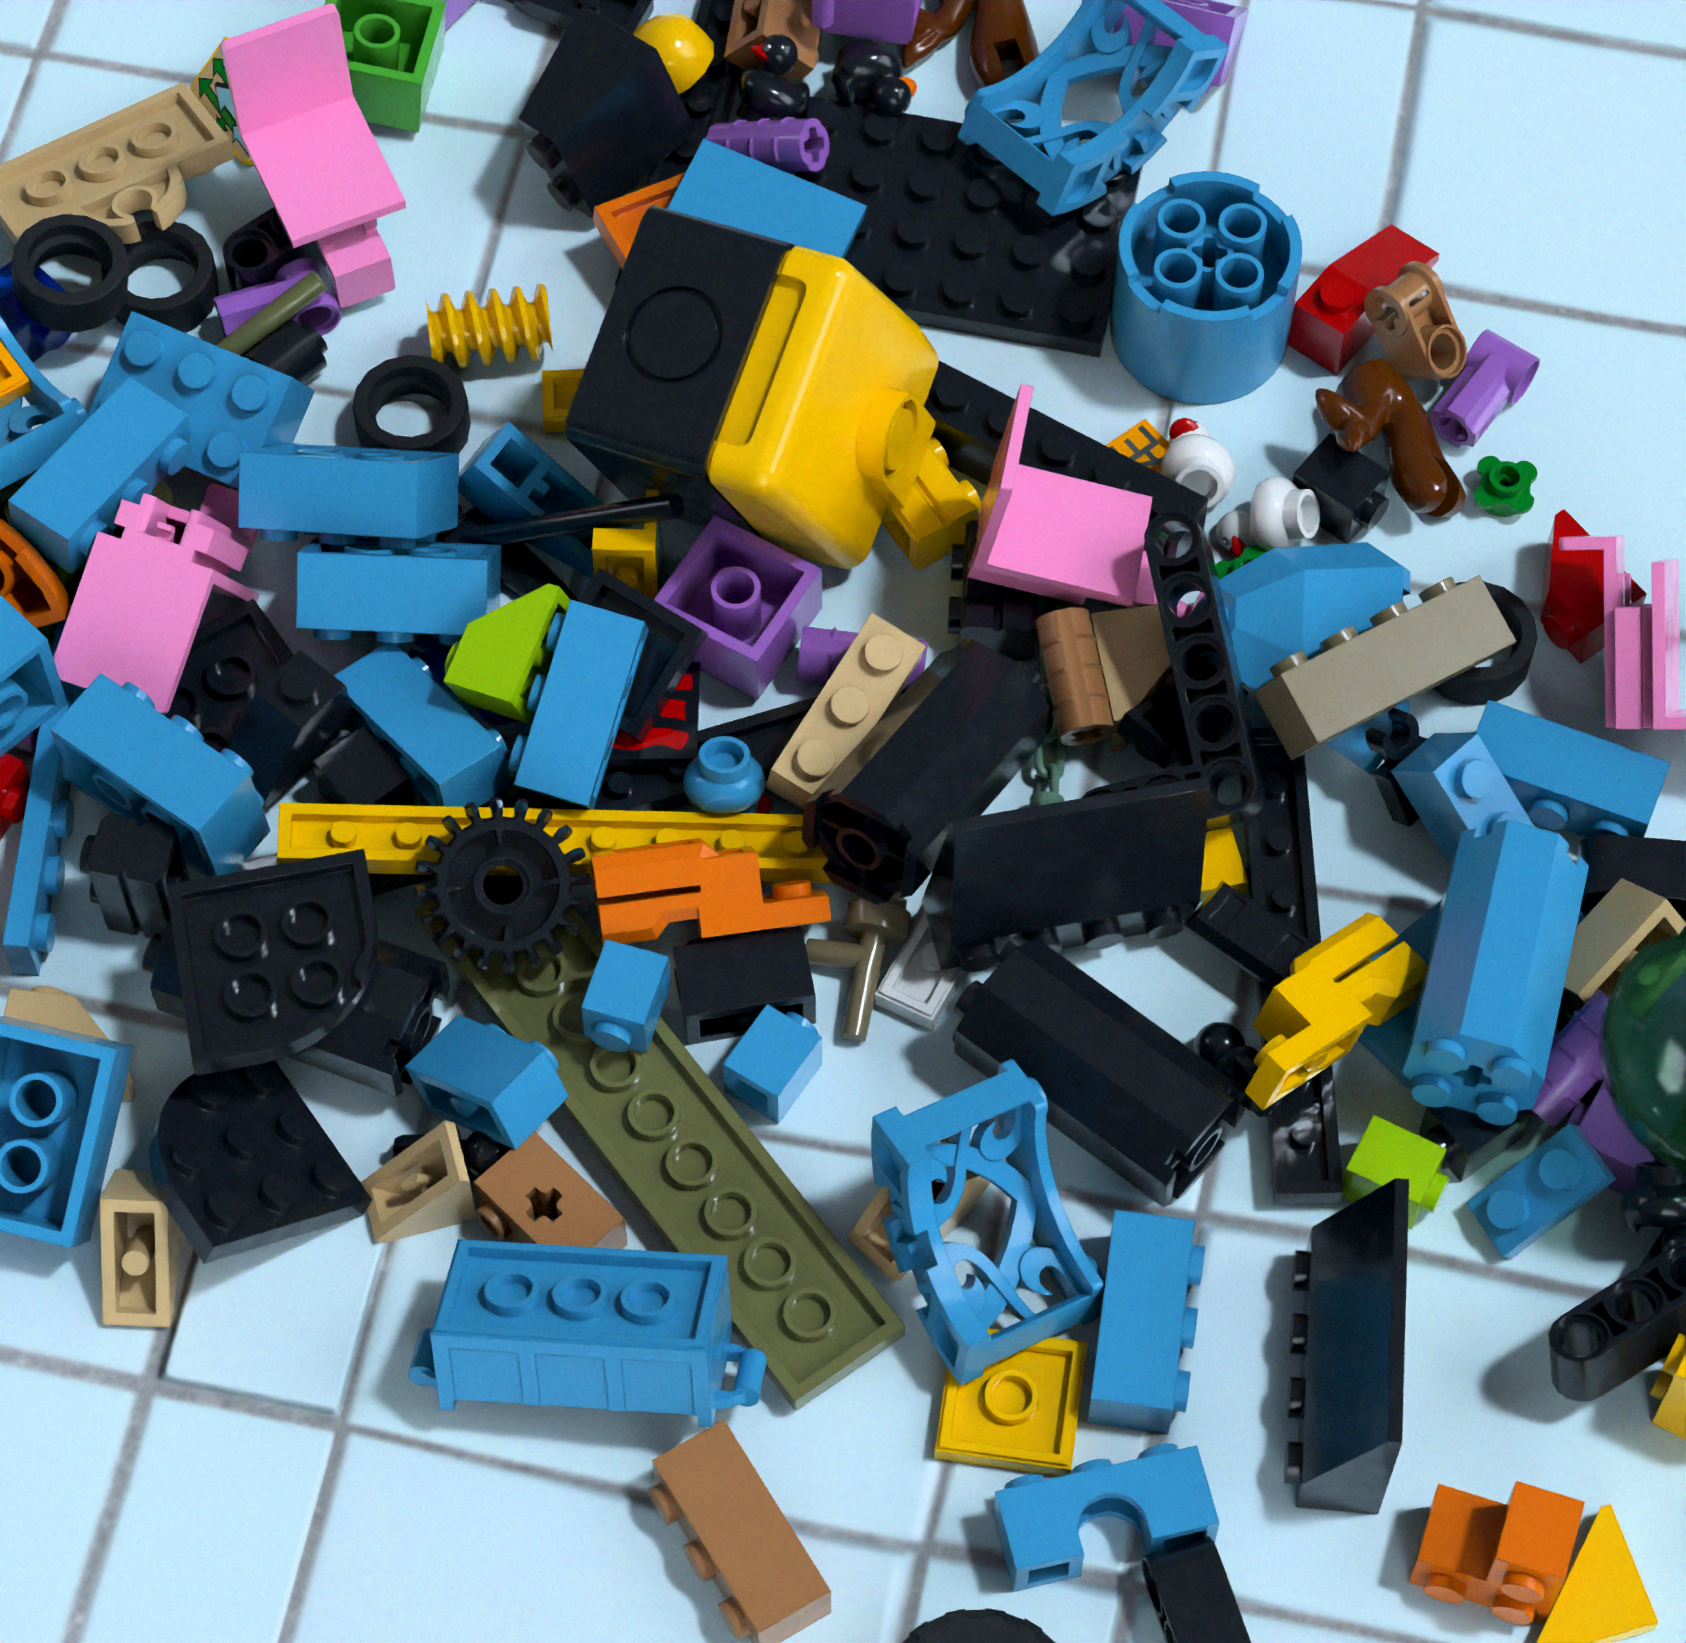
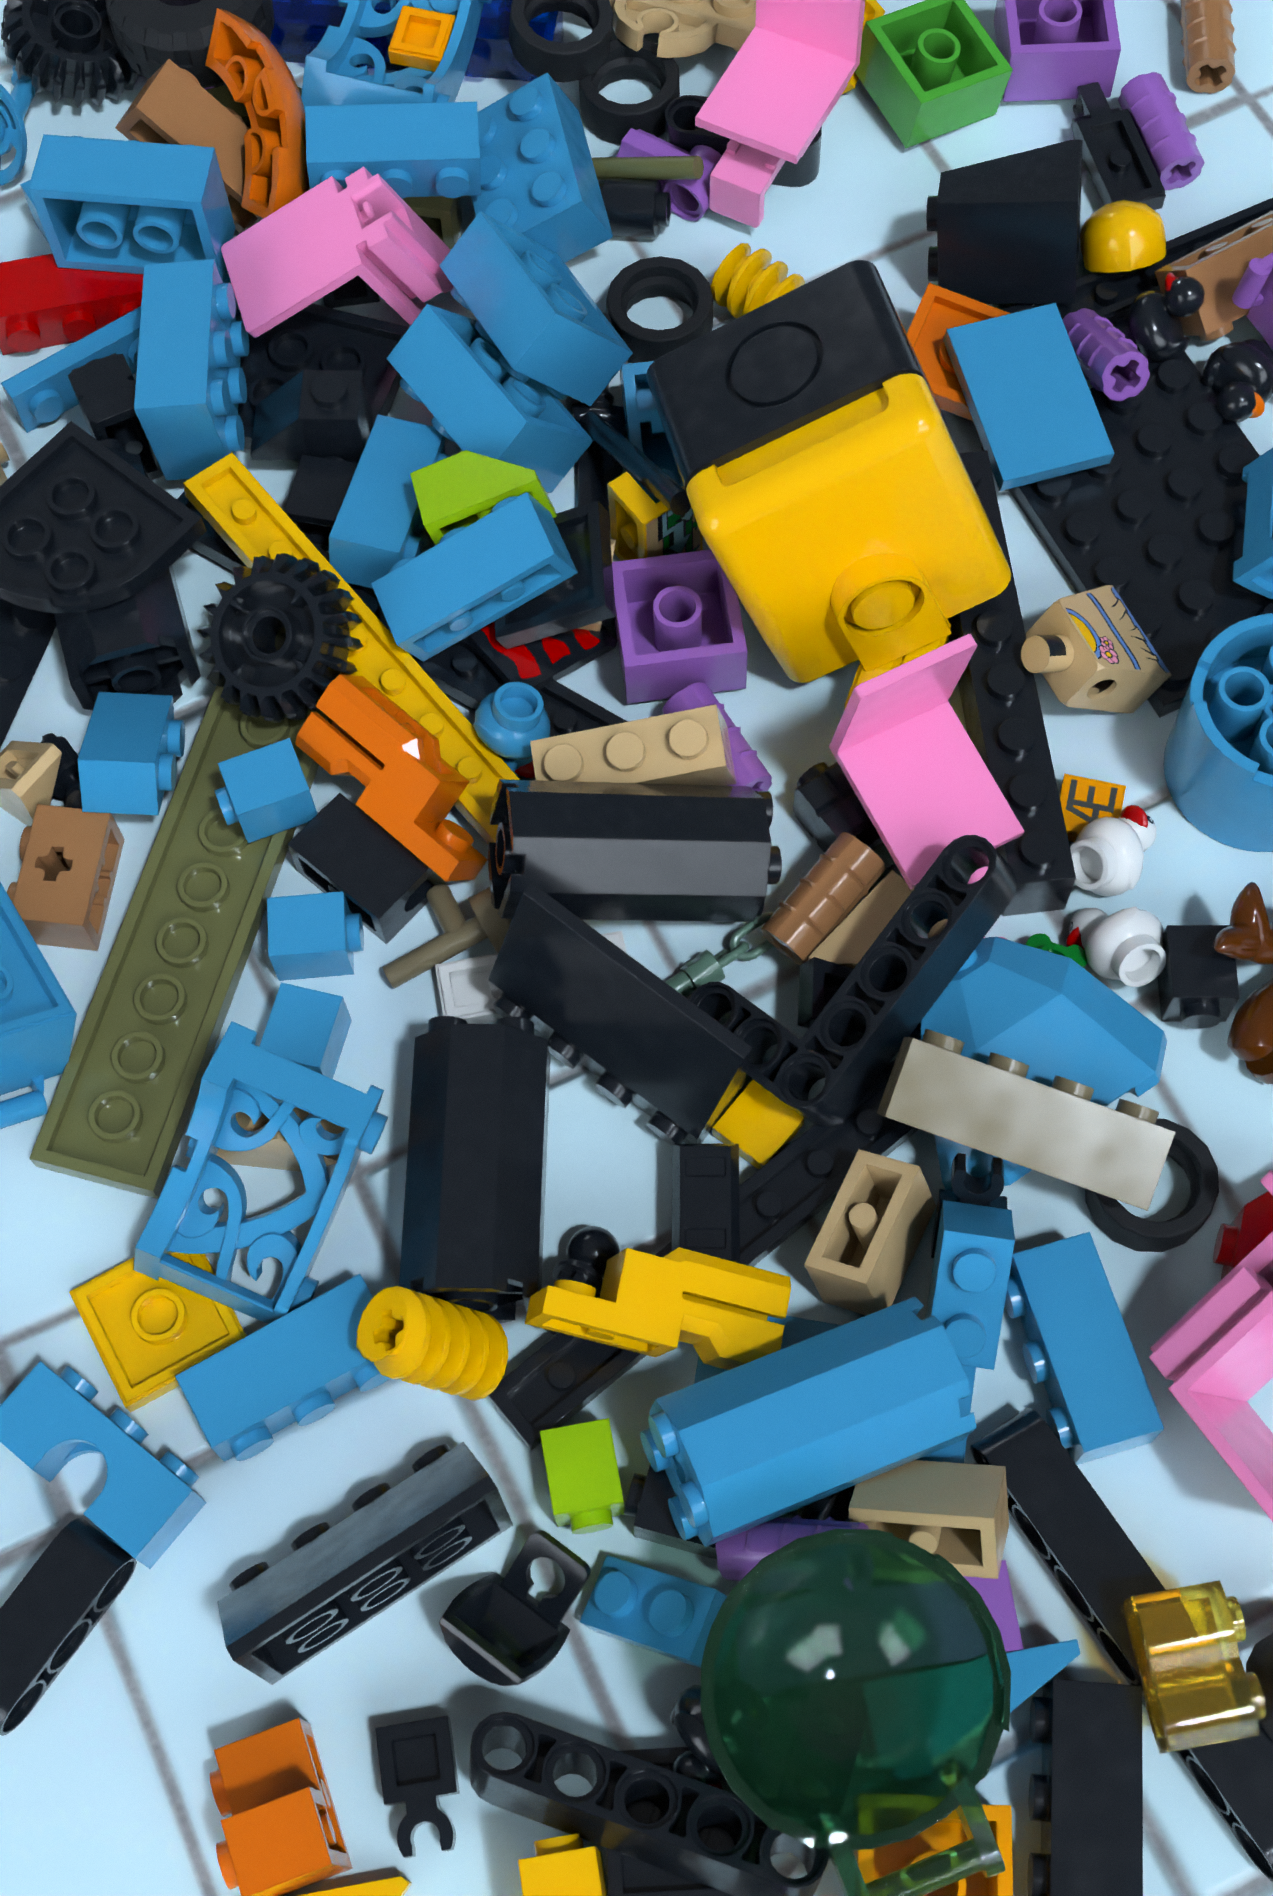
camera: 55 degrees right, 5 degrees up
none -> dark azure brick [259,982,352,1079]
none -> yellow piece [356,1286,508,1401]
none -> black plate [375,1715,460,1858]
none -> black piece [439,1530,591,1686]
none -> tan brick [804,1149,936,1316]
none -> tan torso [1021,585,1171,714]

